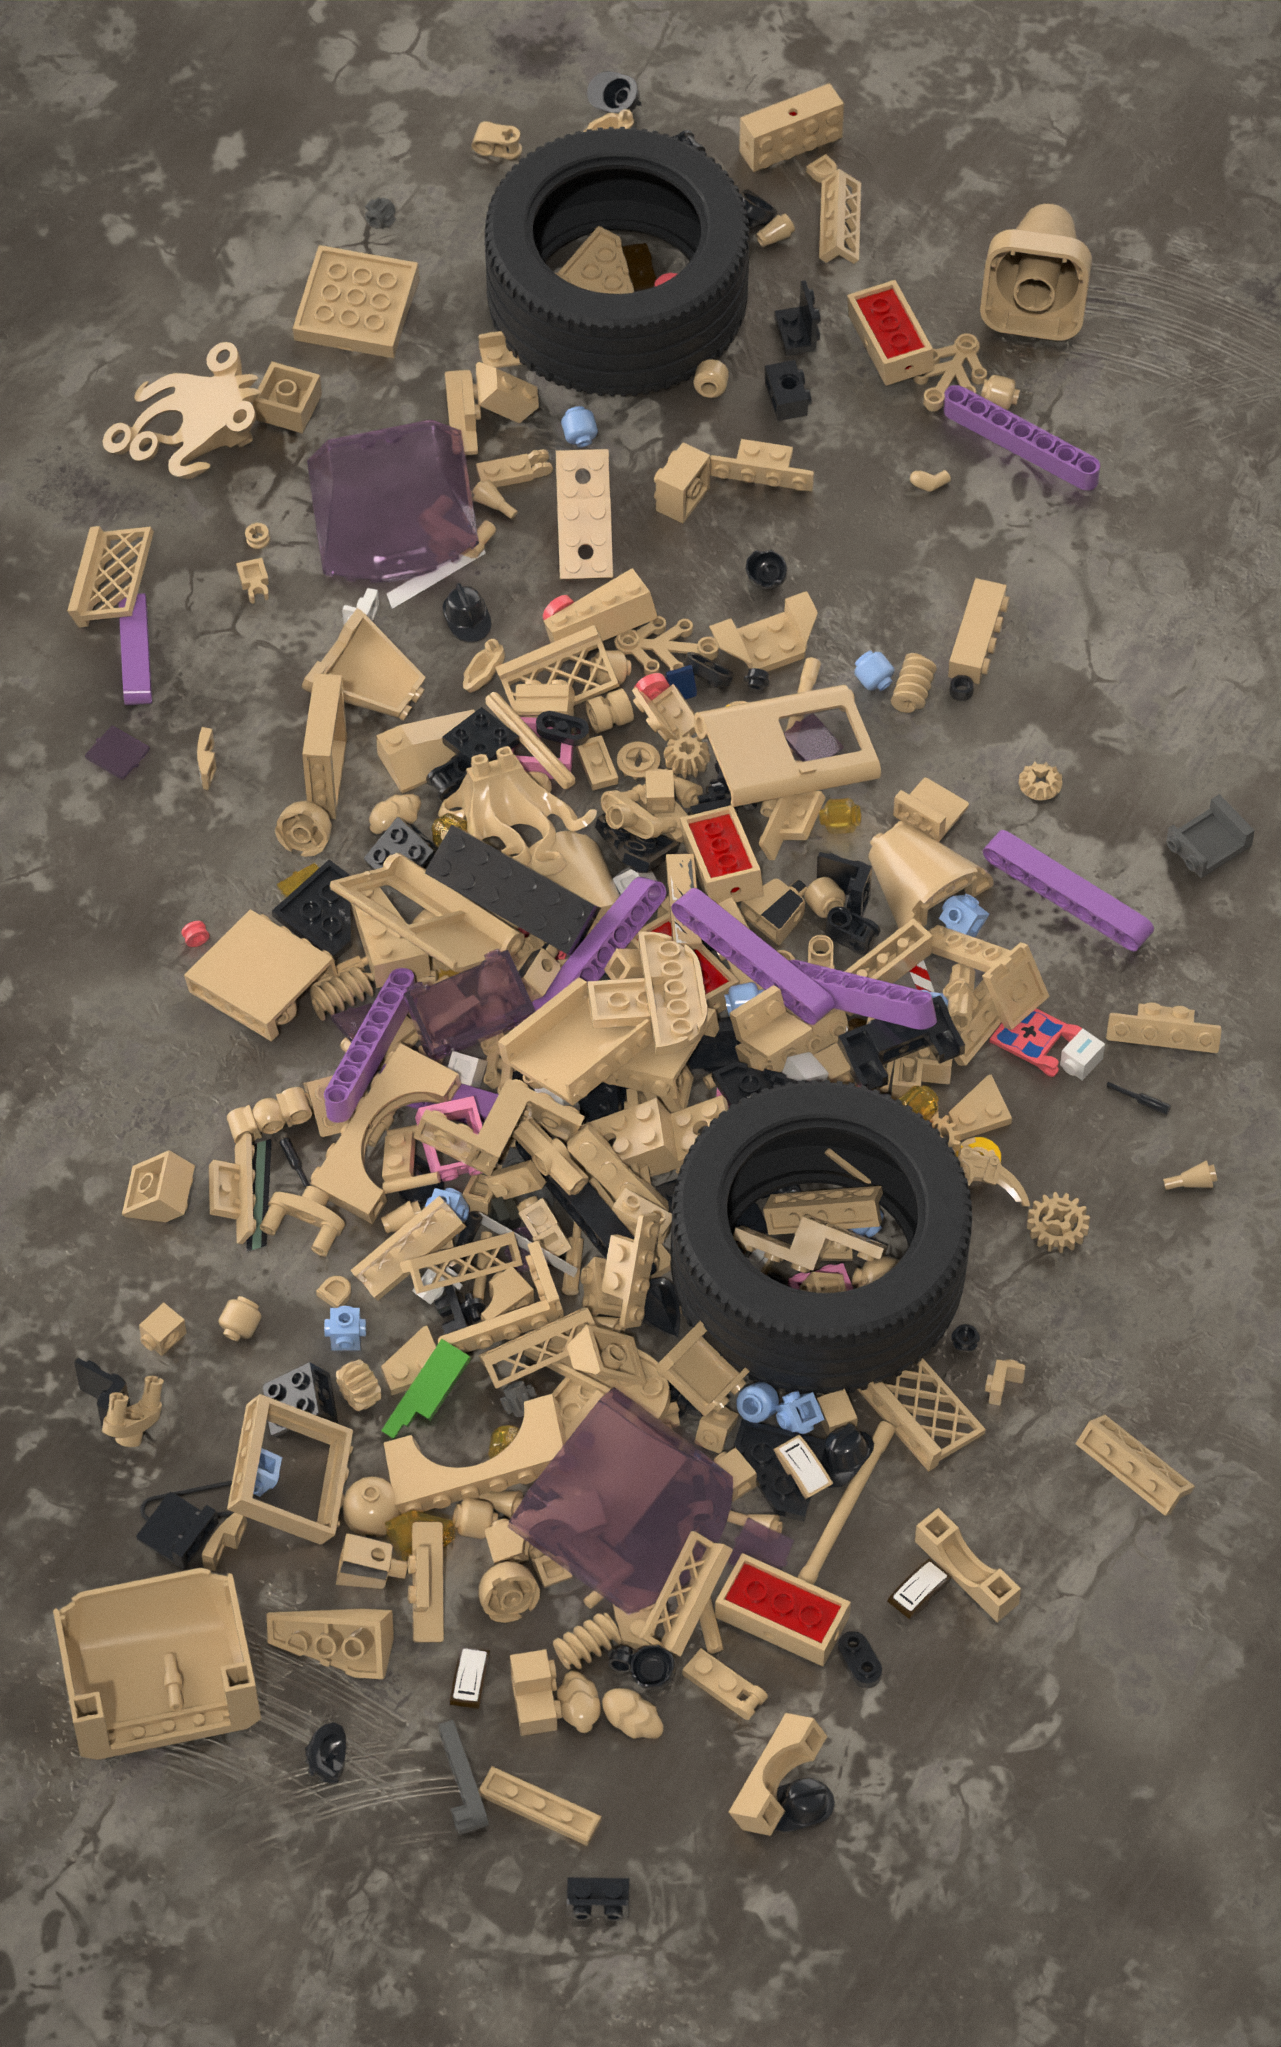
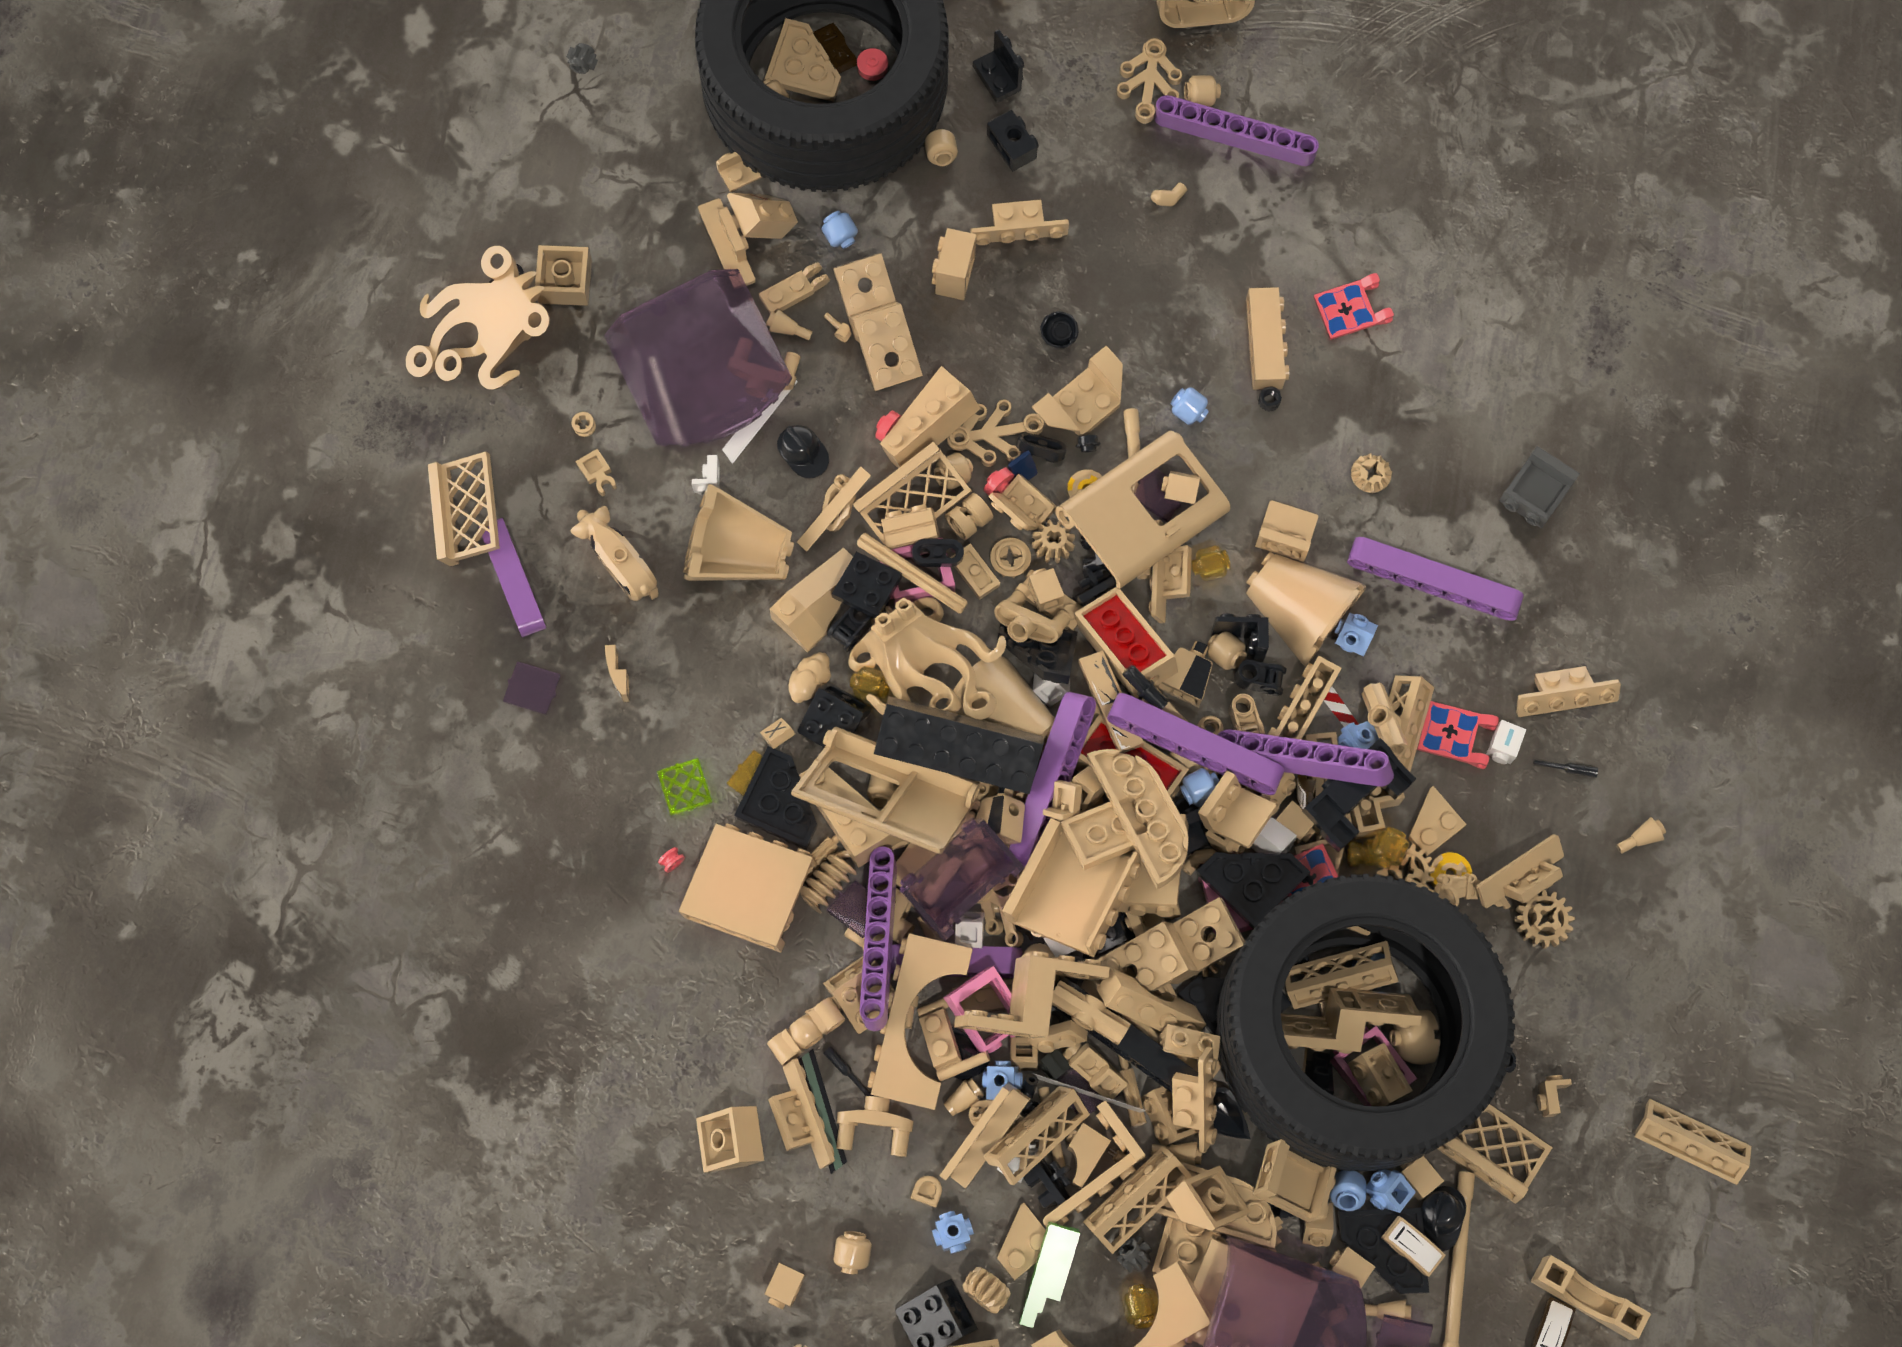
camera: 20 degrees left, 15 degrees up
tan cylinder [275,801,332,857] -> none
tan piece [293,245,420,358] -> none
tan window [302,673,347,819] -> none
tan cone [664,769,703,808] -> none
brick [847,280,934,386] -> none
tan piece [891,653,937,713] -> none
tan bracket [928,925,1050,1030] -> none
none -> tan animal [571,506,658,601]
none -> clear neon green window [657,758,713,816]
none -> tan tile [760,718,795,749]
none -> tan sticker [797,467,871,551]
none -> tan hand [824,312,851,343]
none -> tan bracket [1043,780,1082,823]
none -> black axle [1123,665,1169,710]
none -> tan brick [1161,471,1201,504]
none -> coral flag [1314,273,1394,340]
none -> tan bracket [1476,834,1564,908]

